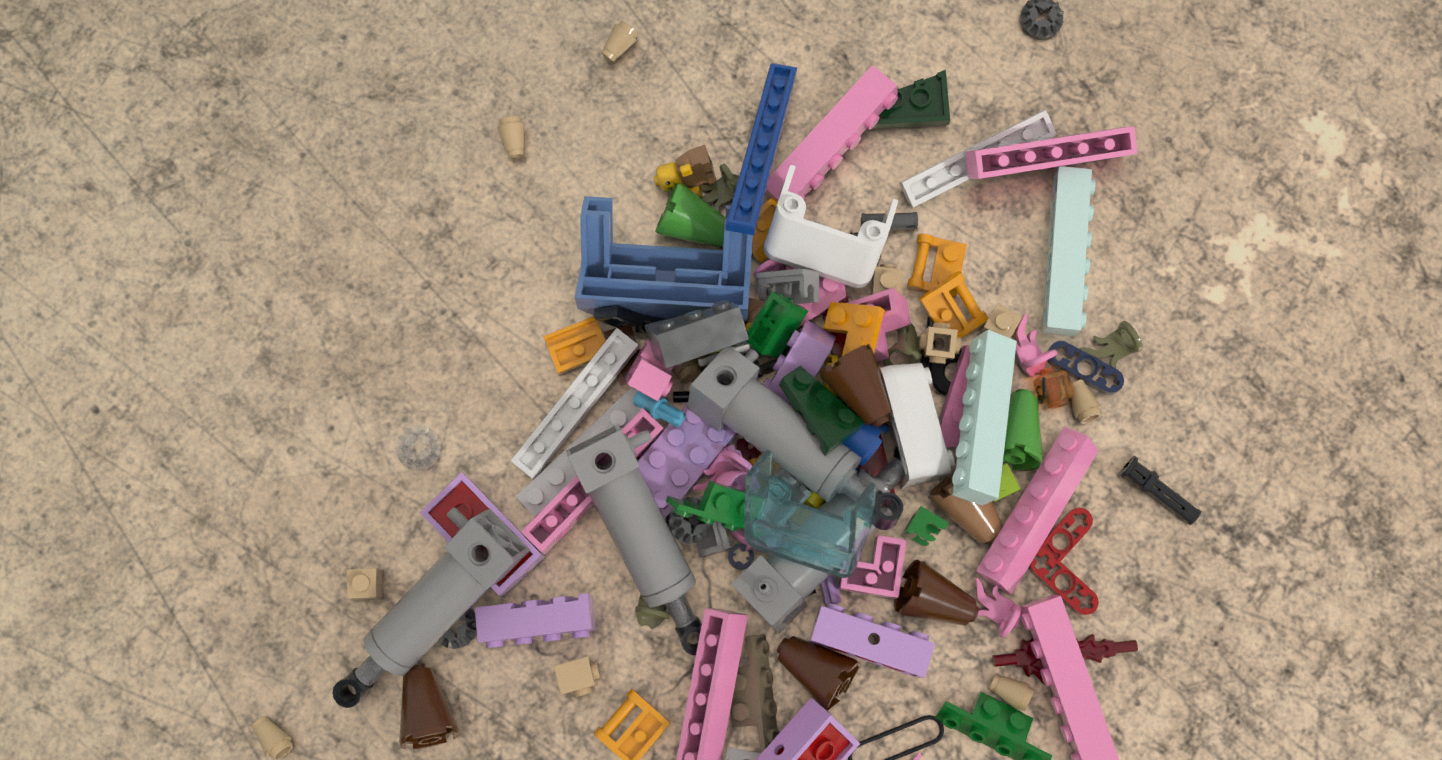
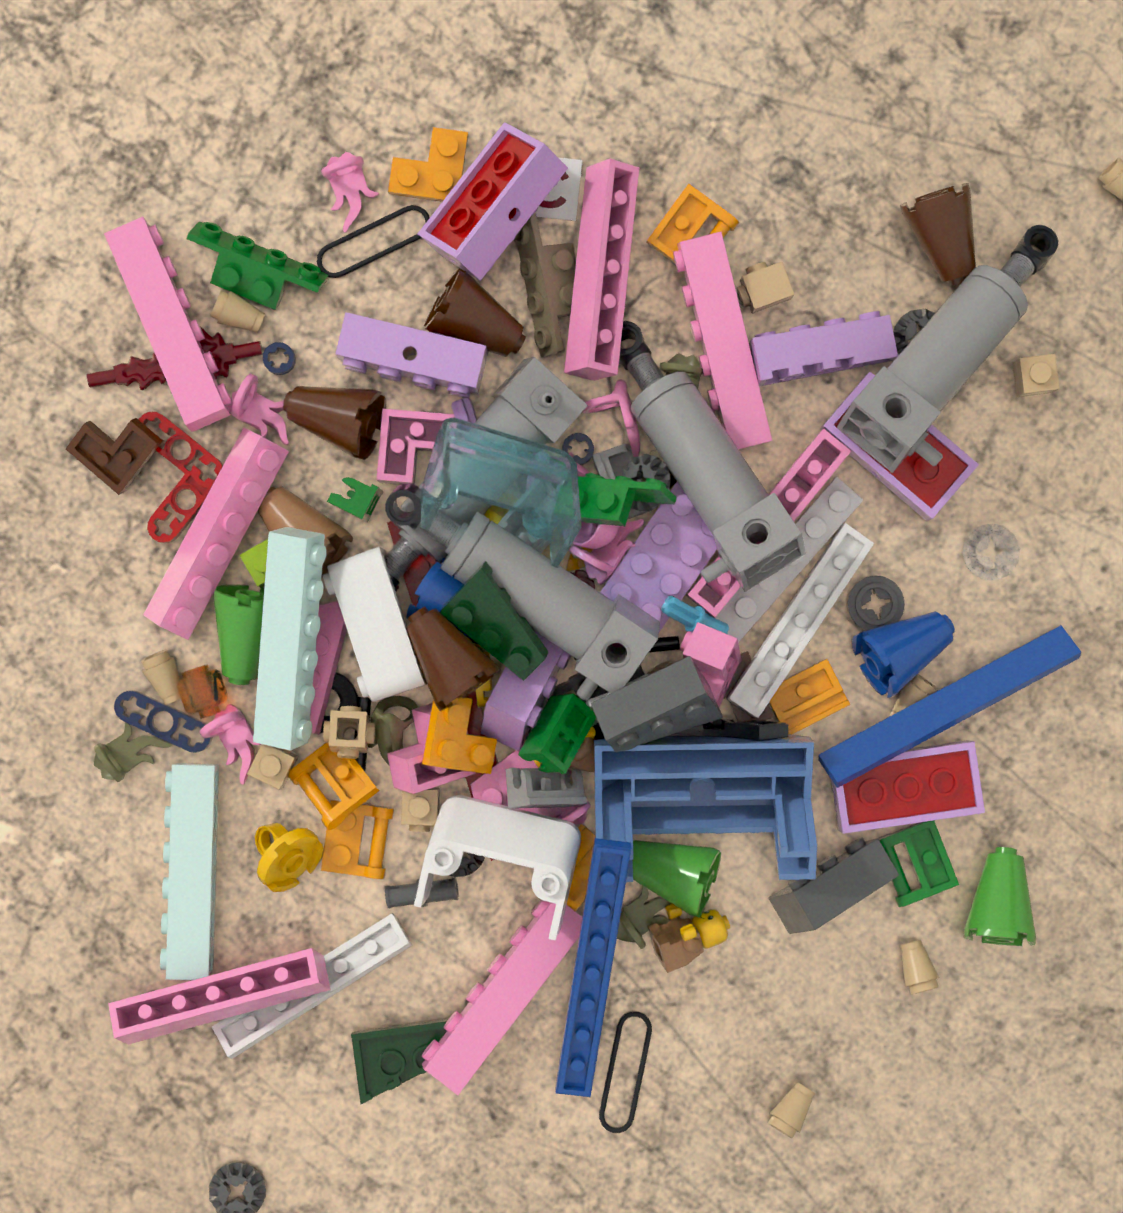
camera: 175 degrees right, 10 degrees up
black pin [1119,455,1202,525] -> none
none -> reddish brown plate [66,418,163,495]
none -> yellow tile [255,823,324,892]
none -> dark blue bush [263,342,296,375]
none -> bright pink piece [582,379,640,457]
none -> black piece [599,1012,652,1133]
none -> bright pink brick [673,232,772,449]
none -> dark grey wedge [768,837,899,934]
none -> blue tile [818,625,1081,788]
none -> red brick [831,740,985,834]
none -> dark grey gear [848,576,905,630]
none -> blue cone [852,611,955,698]
none -> green plate [878,820,959,907]
none -> tan cone [889,674,938,716]
none -> bright green cone [964,847,1036,946]

